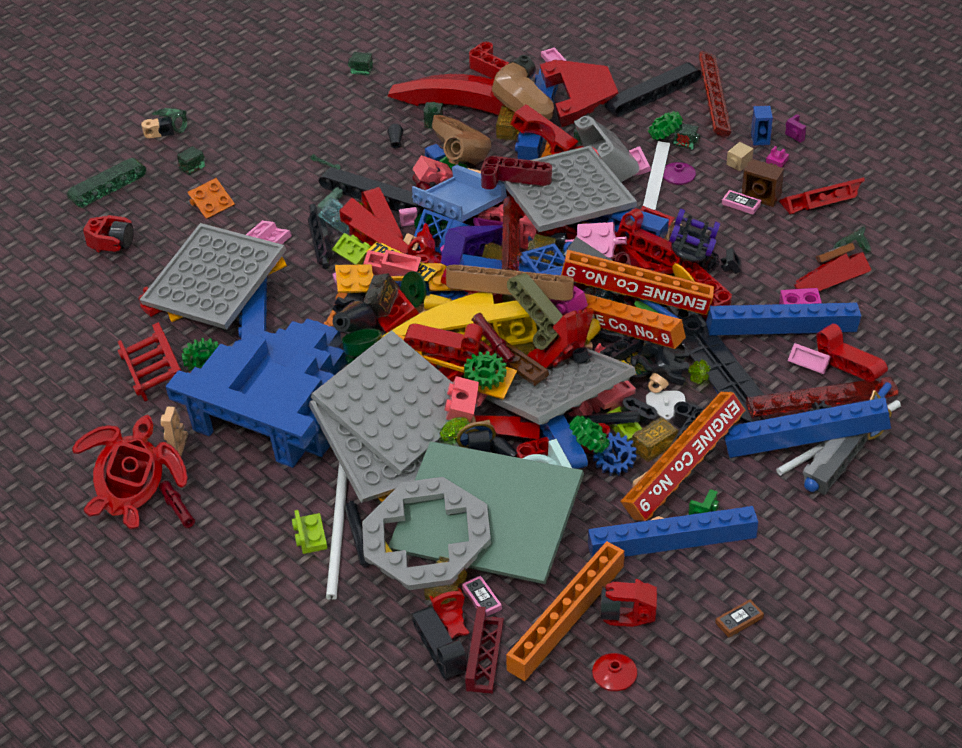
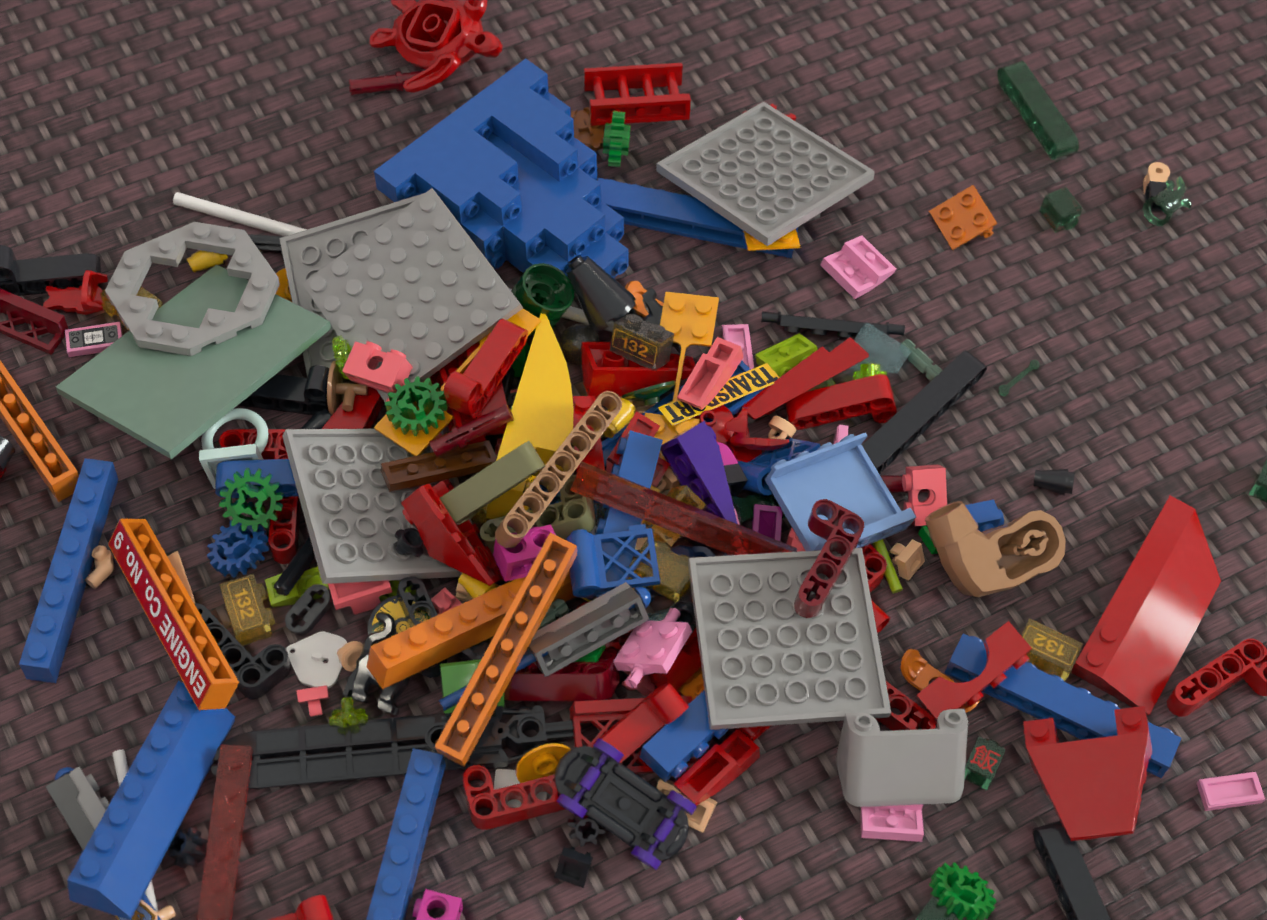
camera: 100 degrees right, 15 degrees up
red piece [83,215,134,253] -> none
light nougat wing [161,407,188,456] -> none
lime bracket [292,510,327,554] -> none
clear green brick [423,102,443,128] -> none
medium nougat piece [492,55,554,120] -> none
white sticker [643,142,670,210] -> none
magenta dish [663,162,696,185] -> none
green bracket [688,489,720,515] -> none
bright pink tile [788,343,831,374] -> none
none -> coral tile [296,685,330,717]

